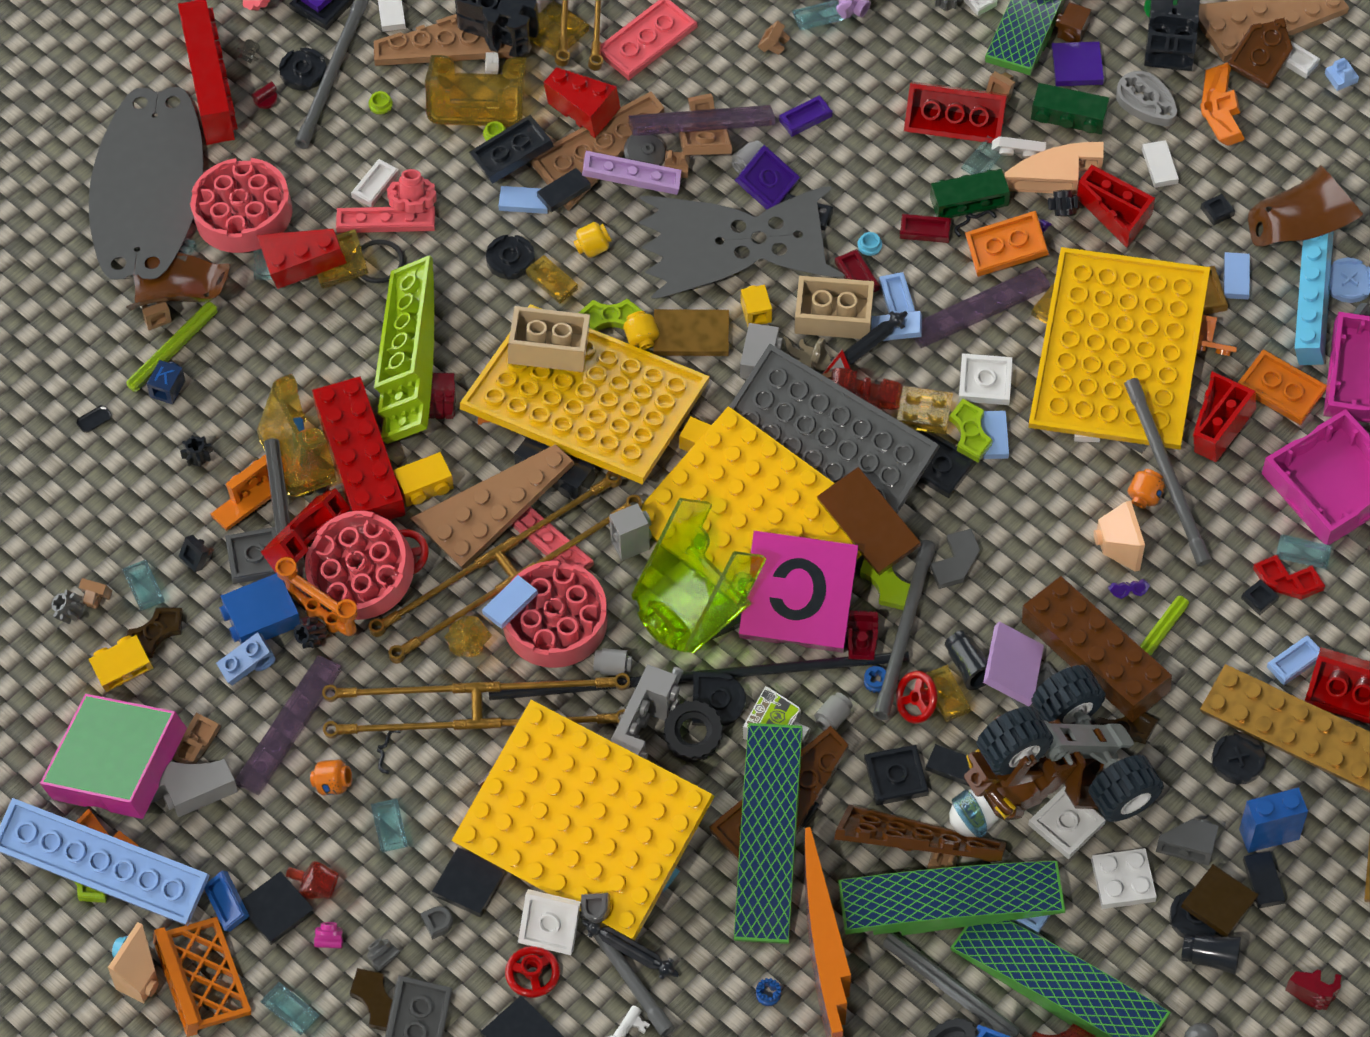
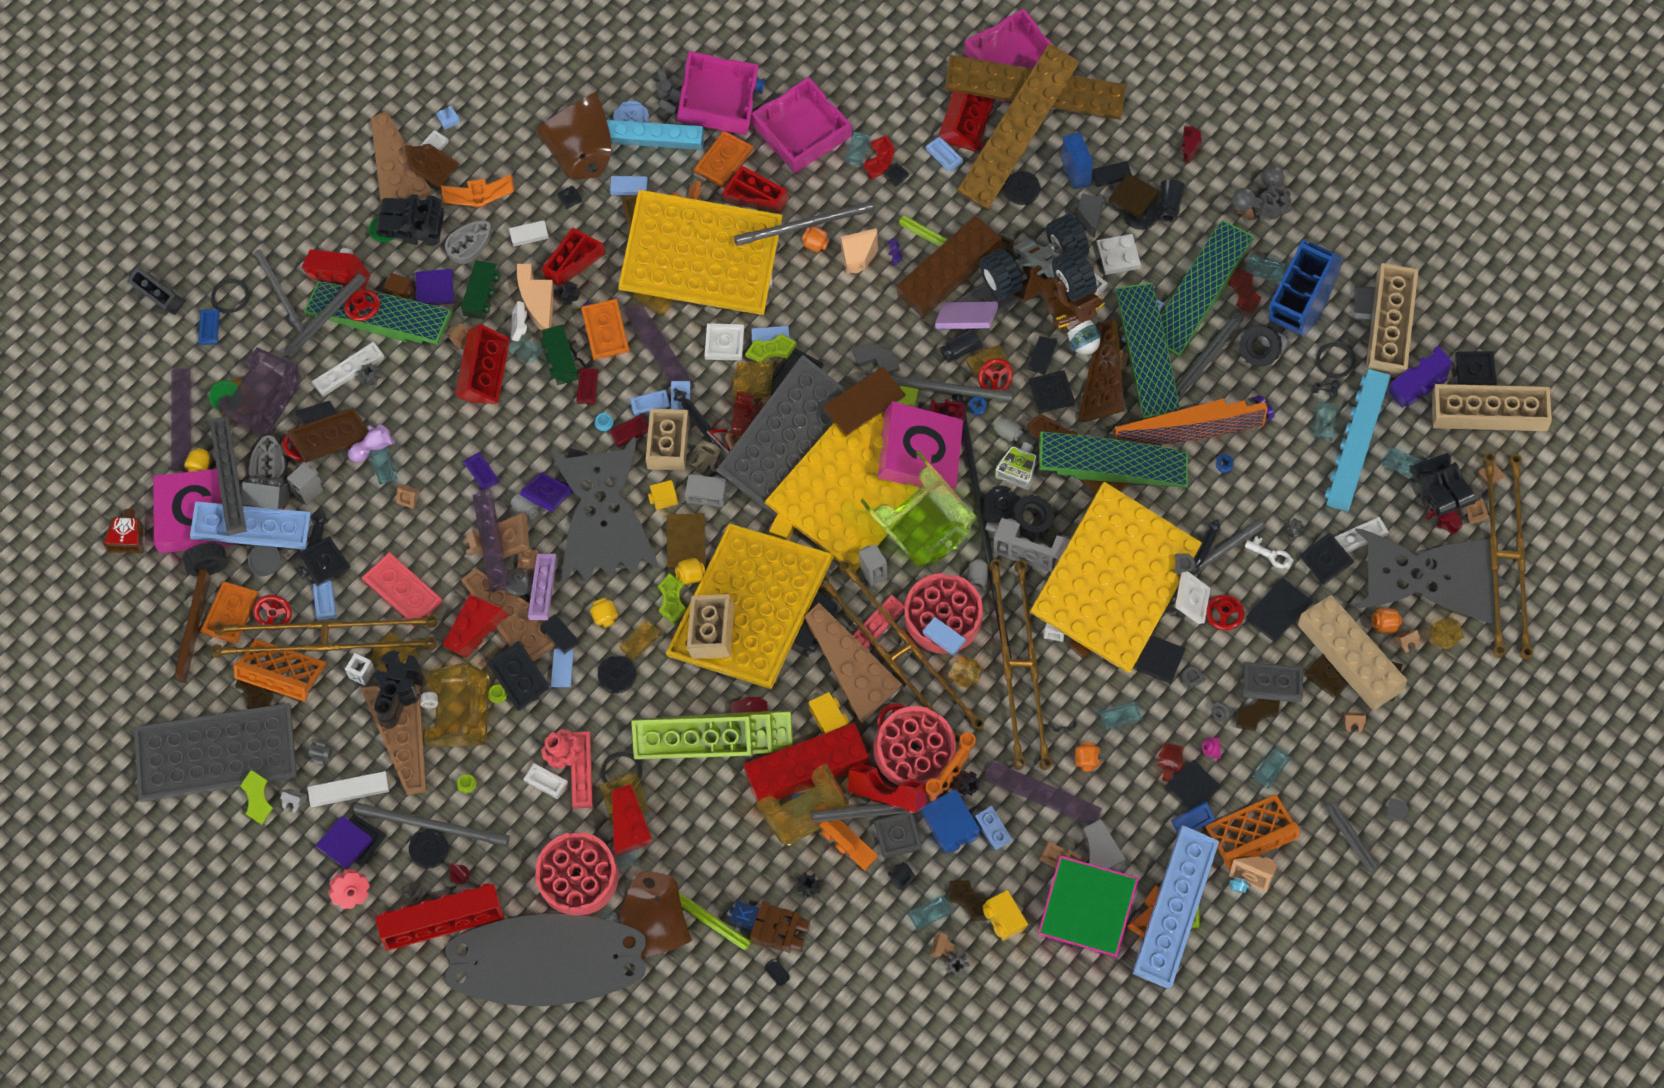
camera: 90 degrees left, 5 degrees up
none -> reddish brown hips [750,901,811,953]

